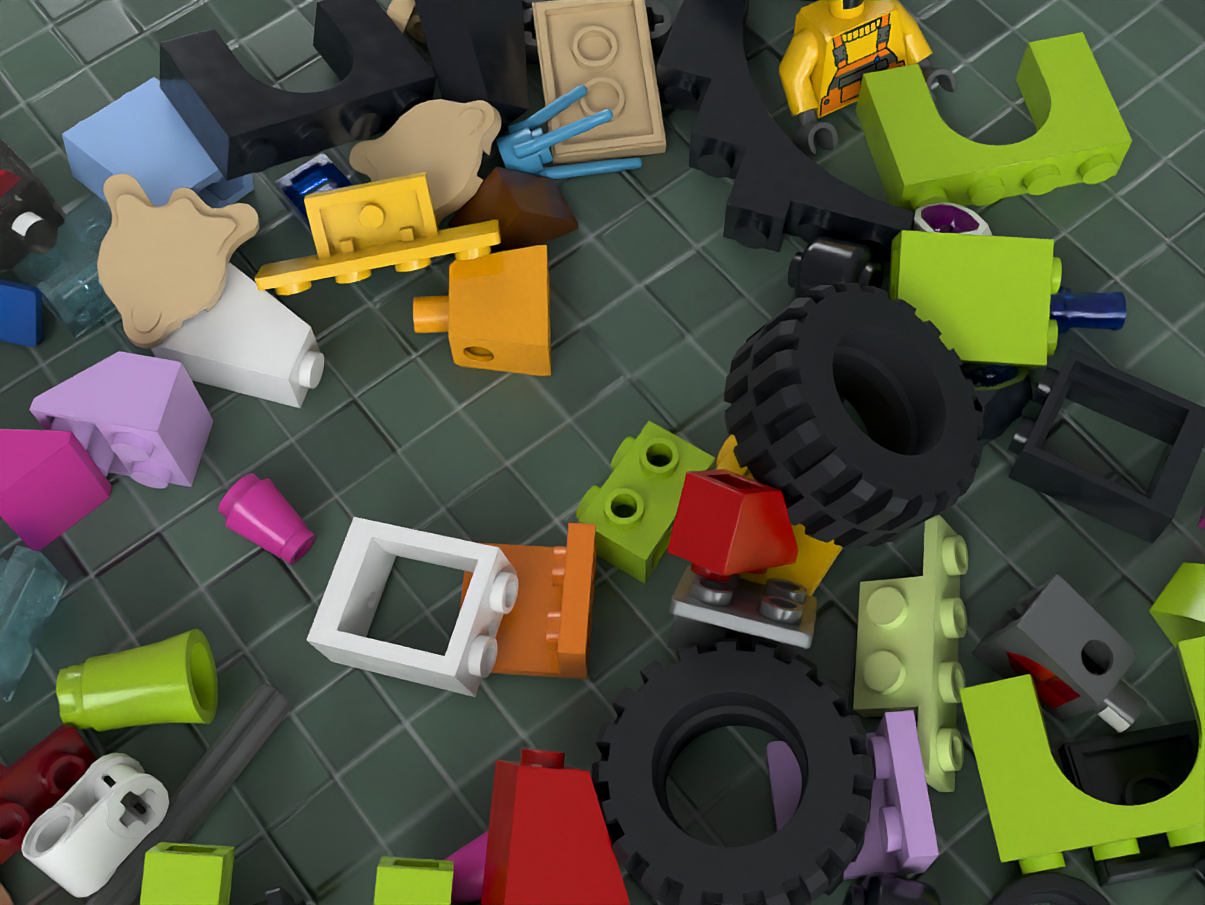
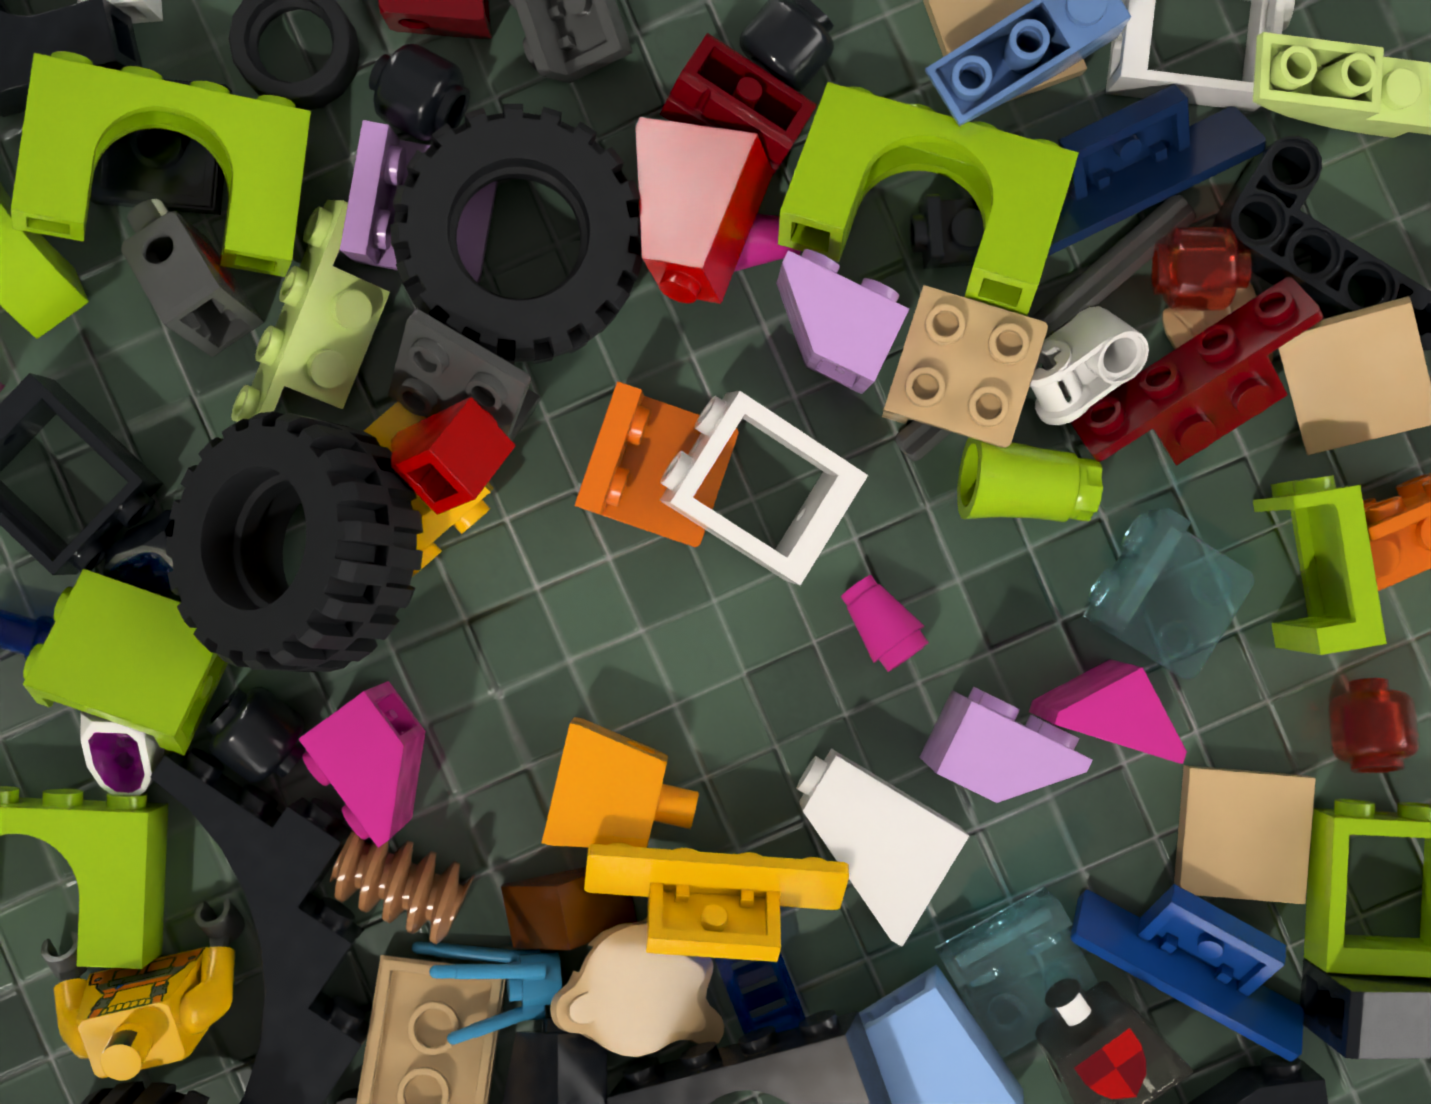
camera: 165 degrees left, 25 degrees up
tan tile [97,174,259,349] -> none
lime brick [575,421,715,584] -> none
none -> dark pink slope [299,681,426,848]
none -> medium nougat piece [330,830,476,945]
none -> lavender slope [776,249,909,394]
none -> tan bracket [882,285,1048,448]

